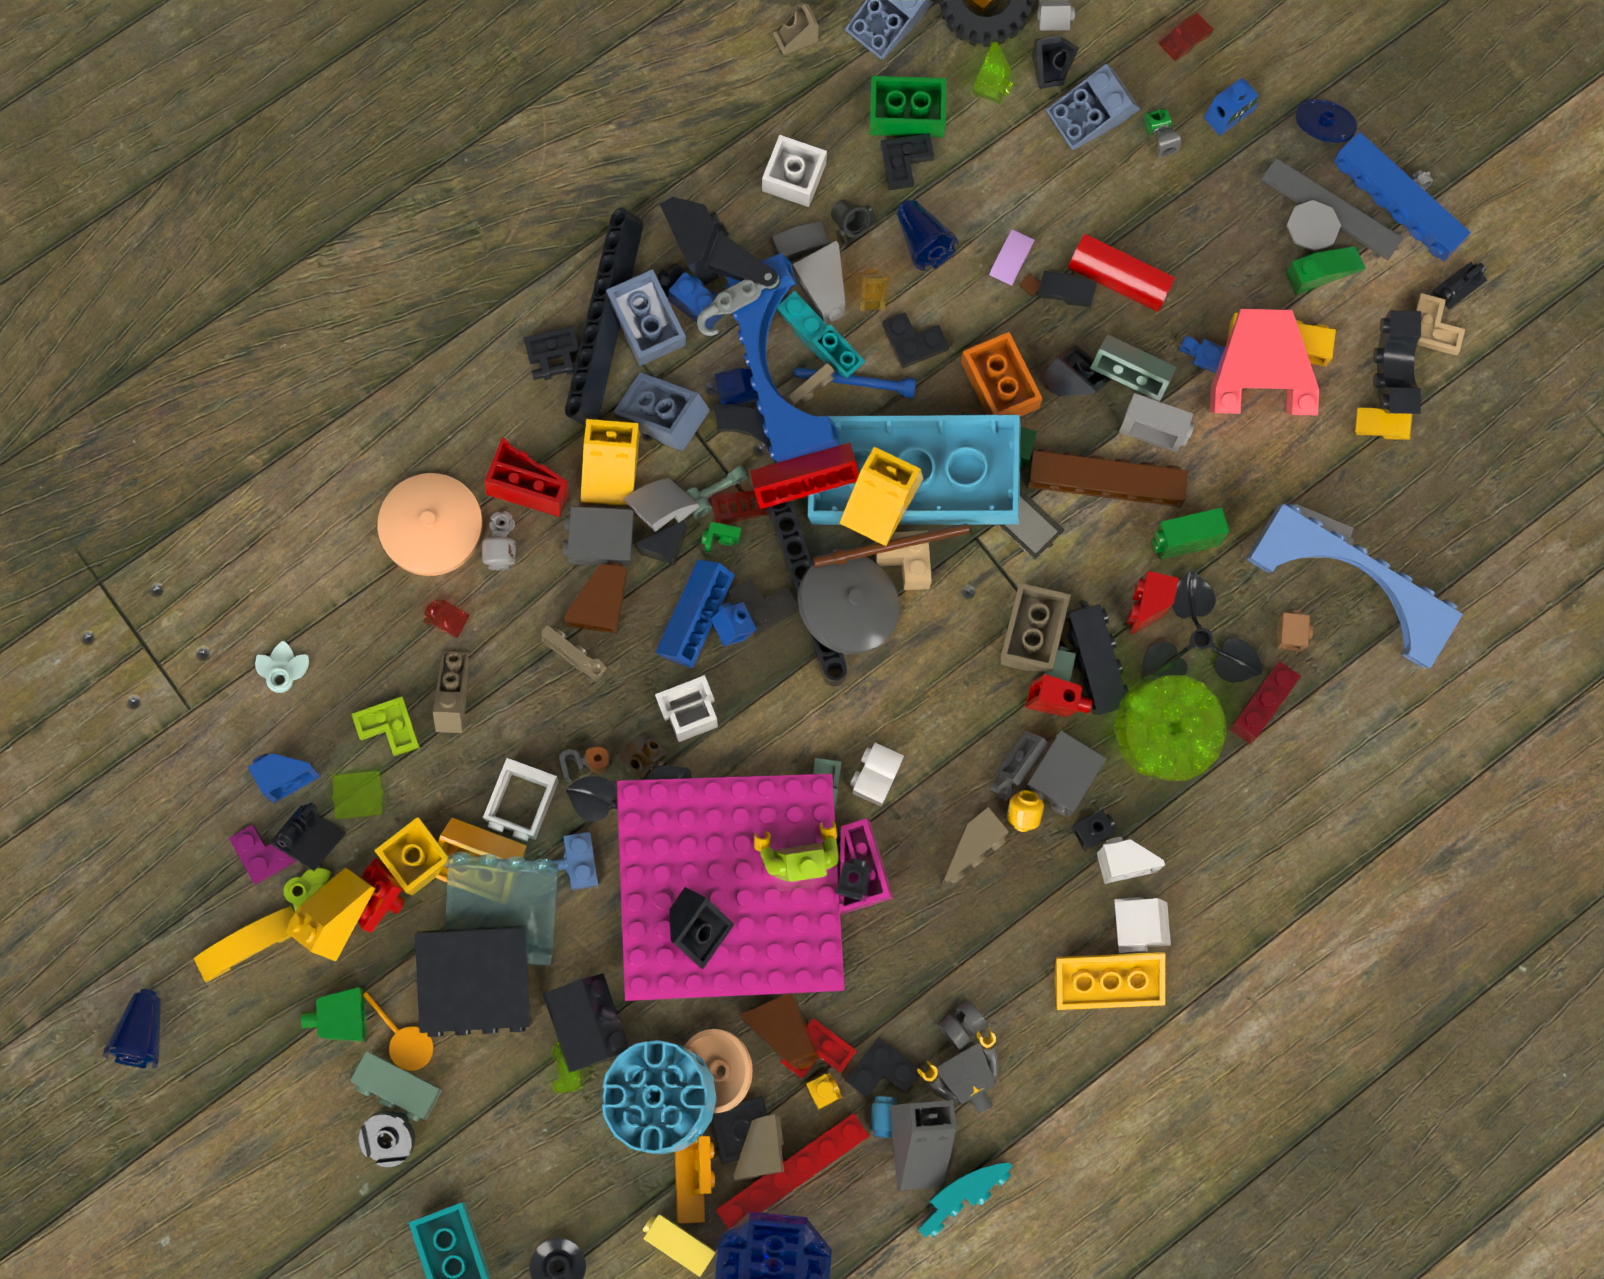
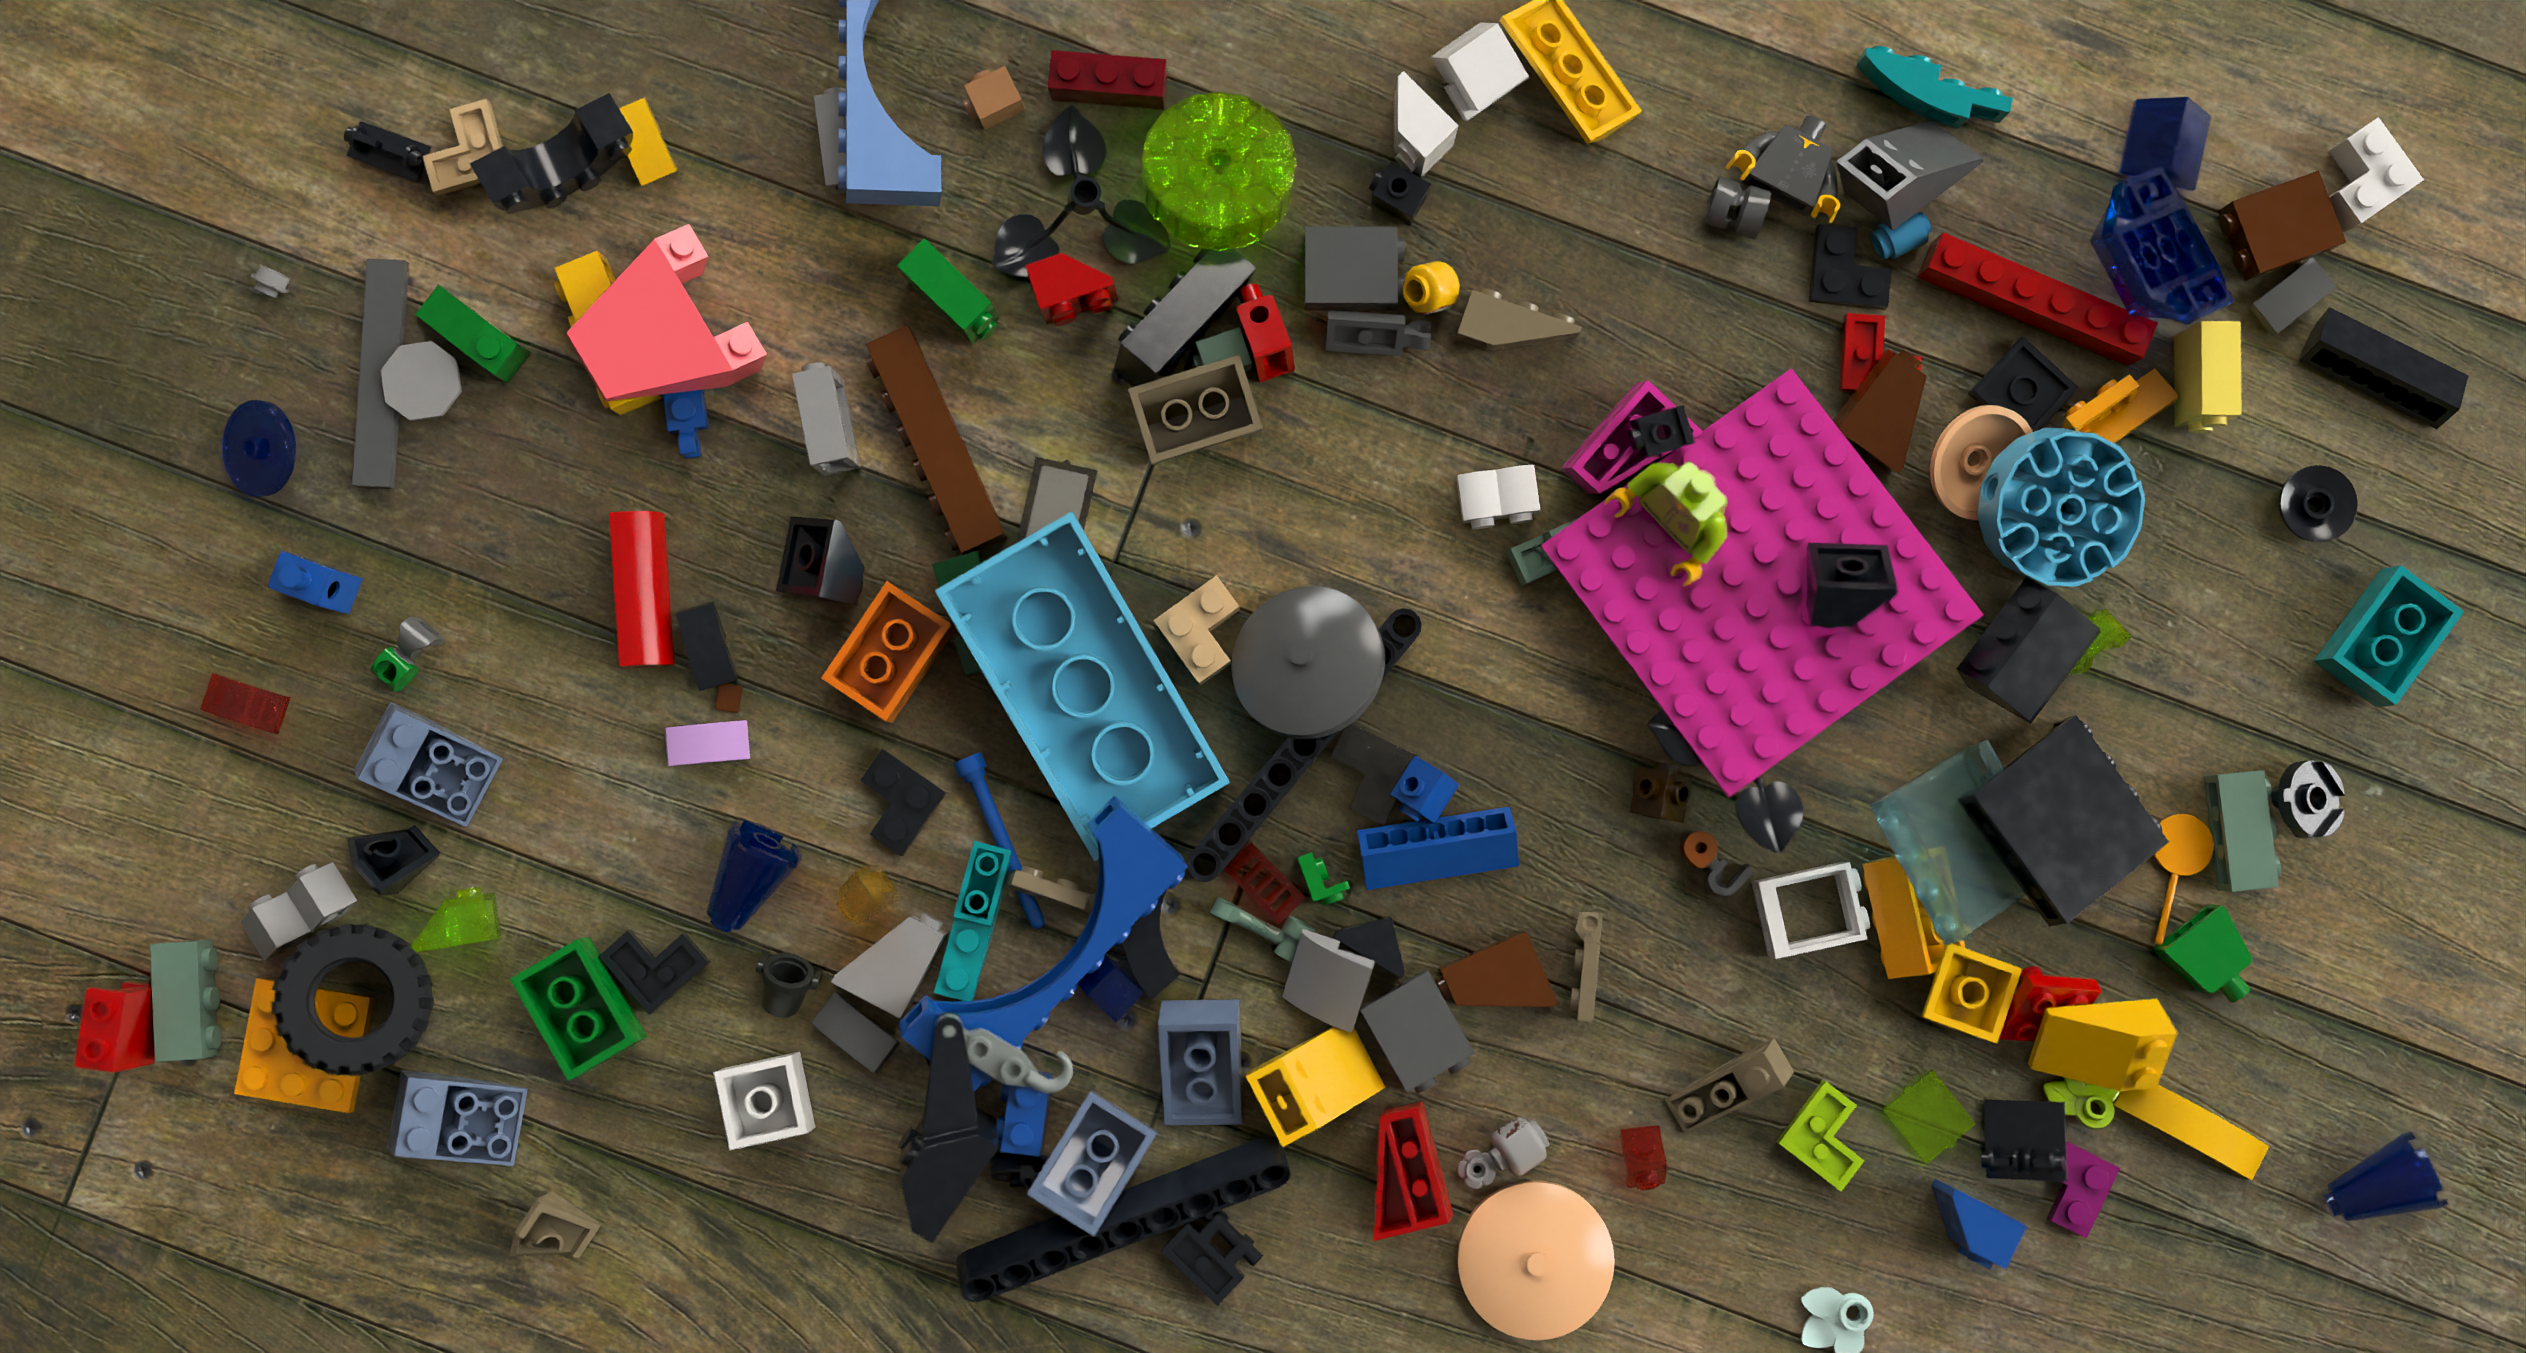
camera: 115 degrees left, 10 degrees up
medium blue plate [548,832,598,890] -> none
white plate [655,675,718,742] -> none
dark tan slope [733,1115,784,1181] -> none
red brick [750,442,859,509] -> none
yellow brick [806,1073,843,1110] -> none
reddish brown bar [813,523,969,568] -> none
yellow slope [840,447,923,546] -> none
sand green brick [1090,334,1177,401] -> none
blue brick [1334,132,1471,262] -> none

